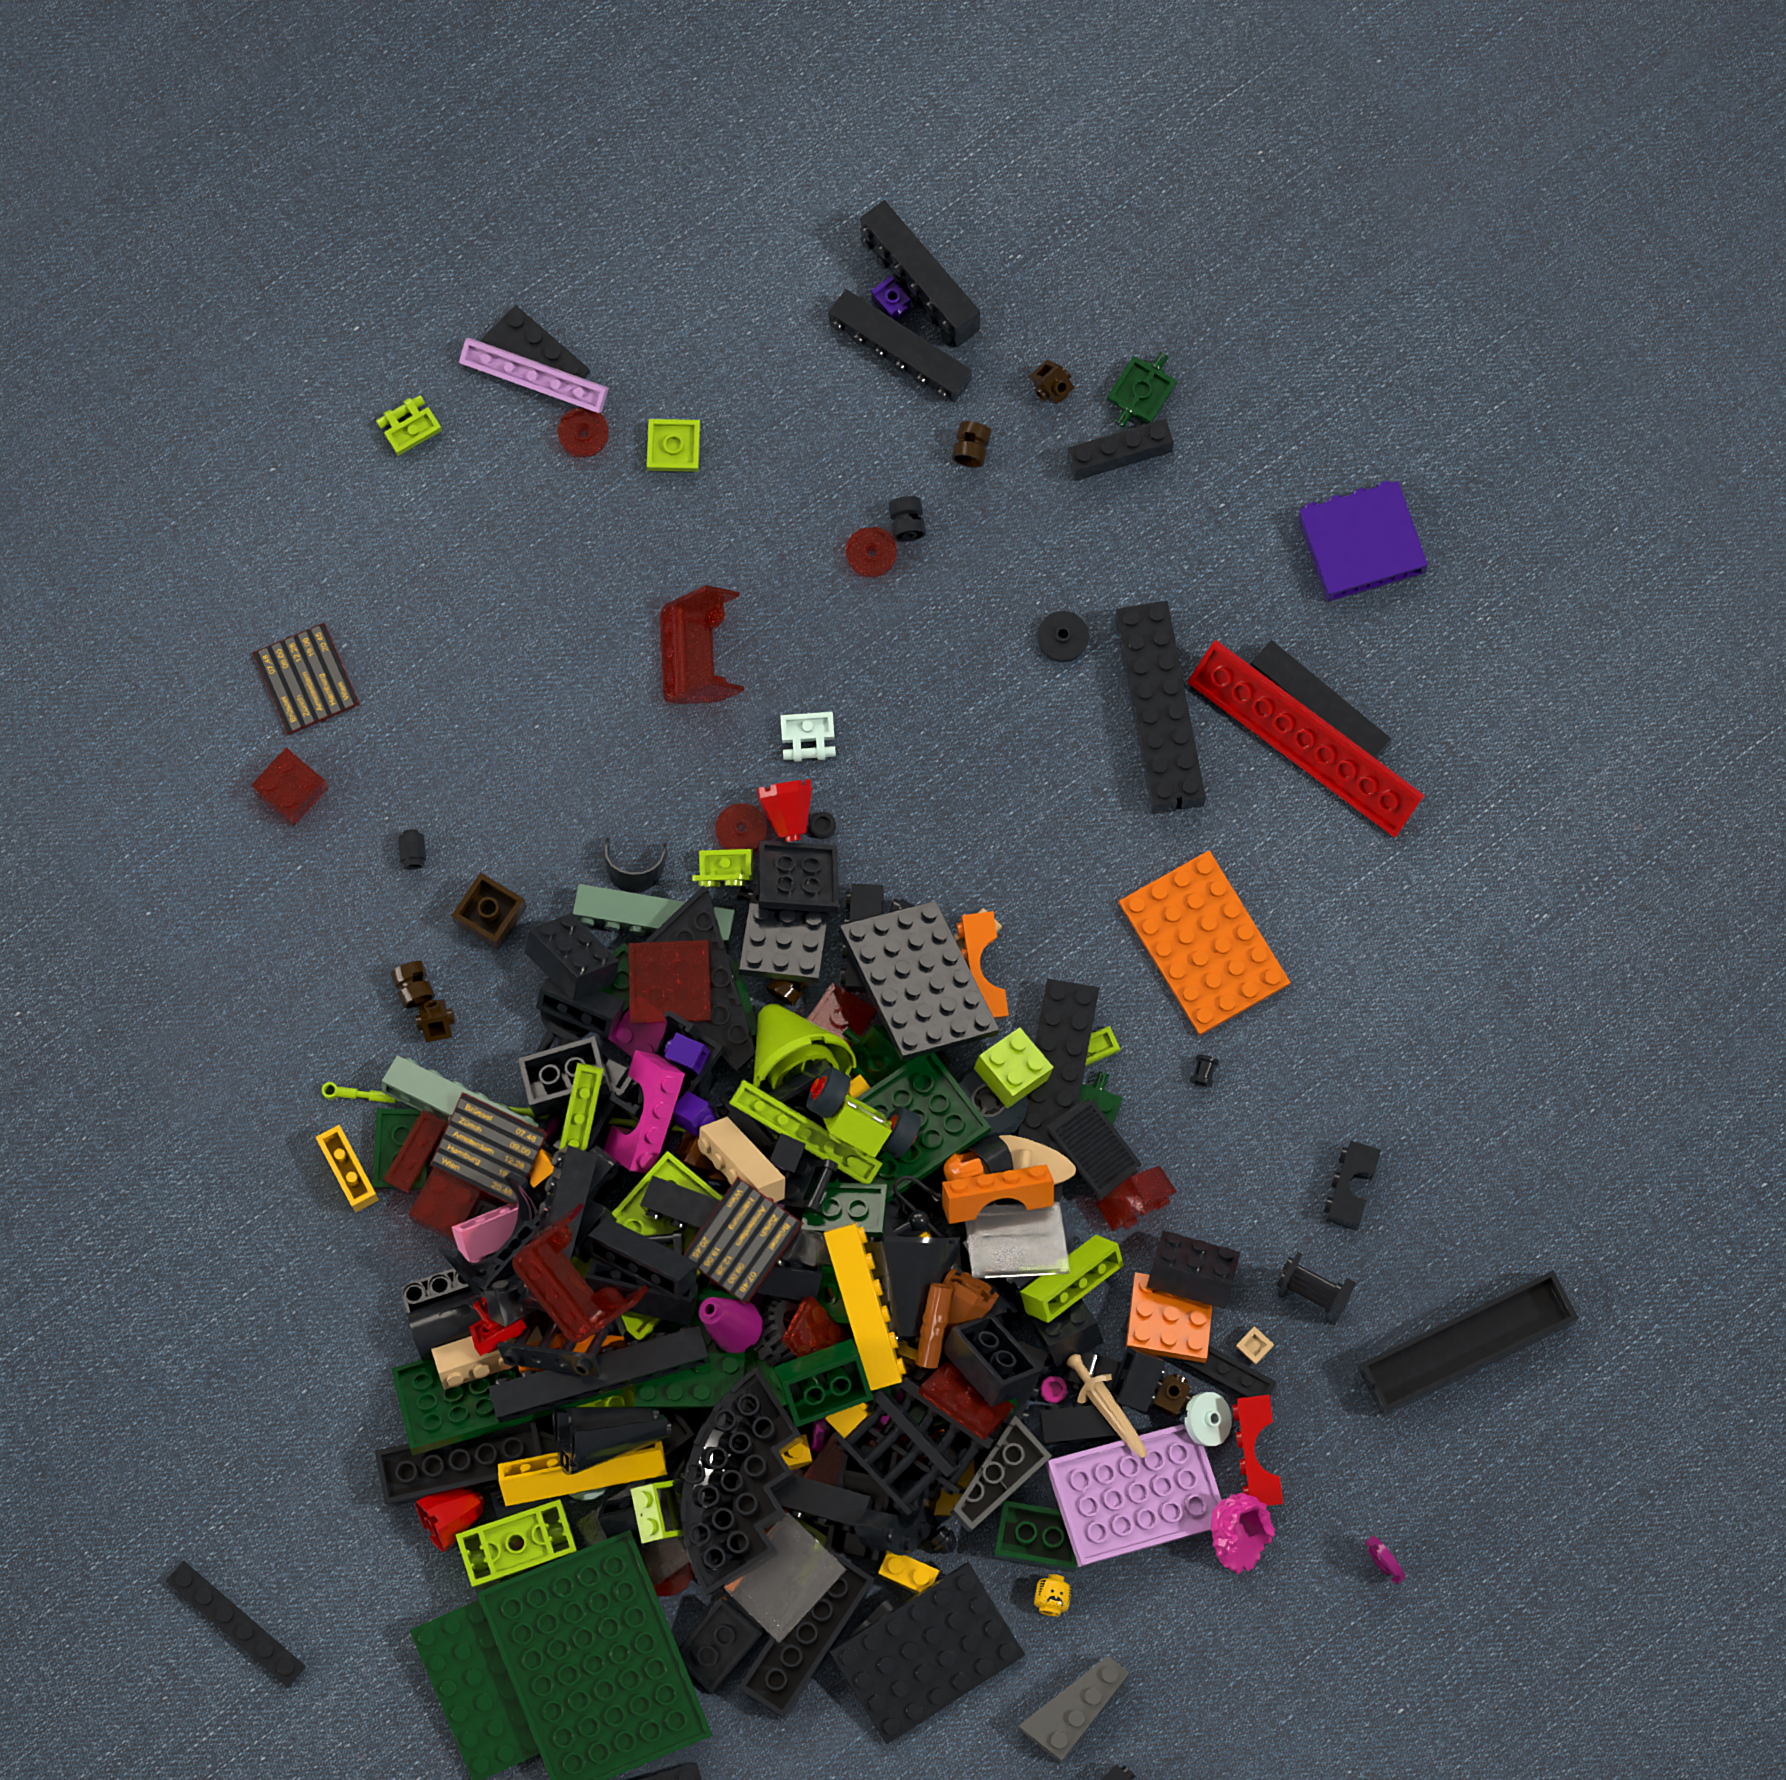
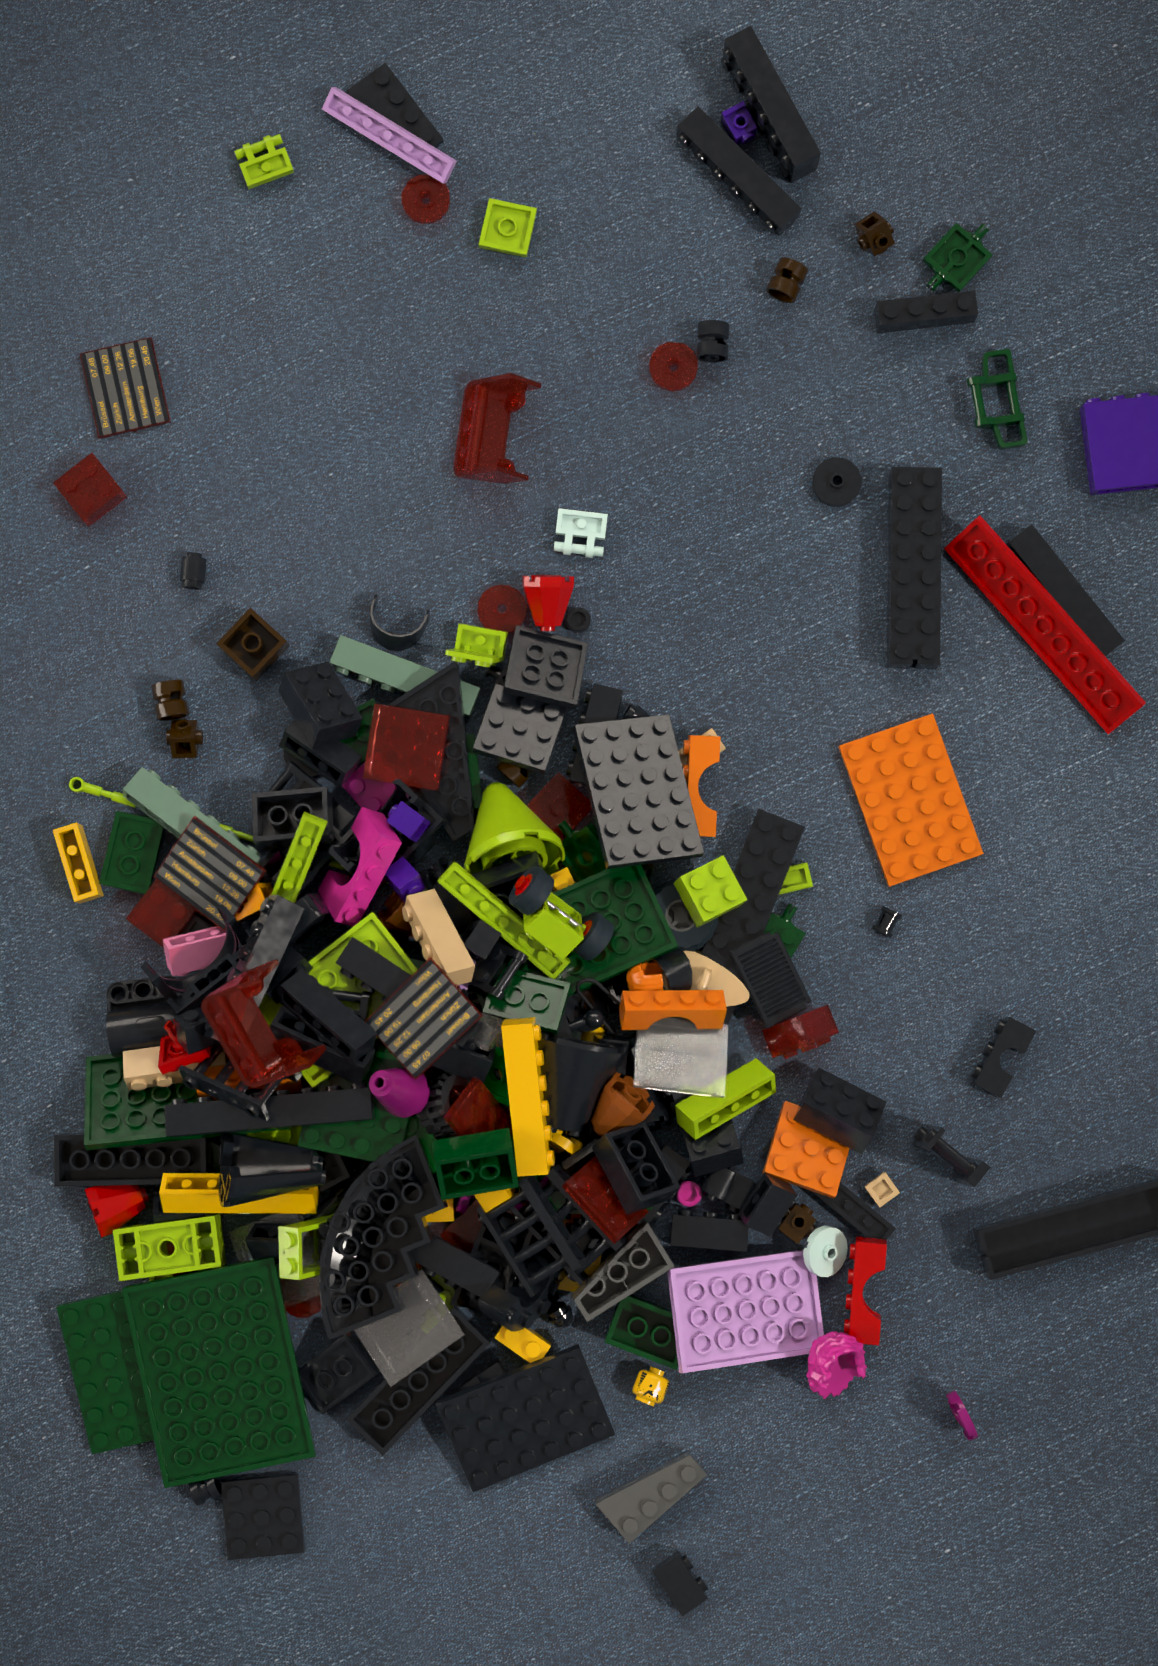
camera: 10 degrees right, 10 degrees up
clear red plate [383,1110,447,1194] -> none
dark orange axle [915,1283,953,1369] -> none
tan sword [1067,1354,1147,1458] -> none
none -> dark green bar [967,349,1028,450]

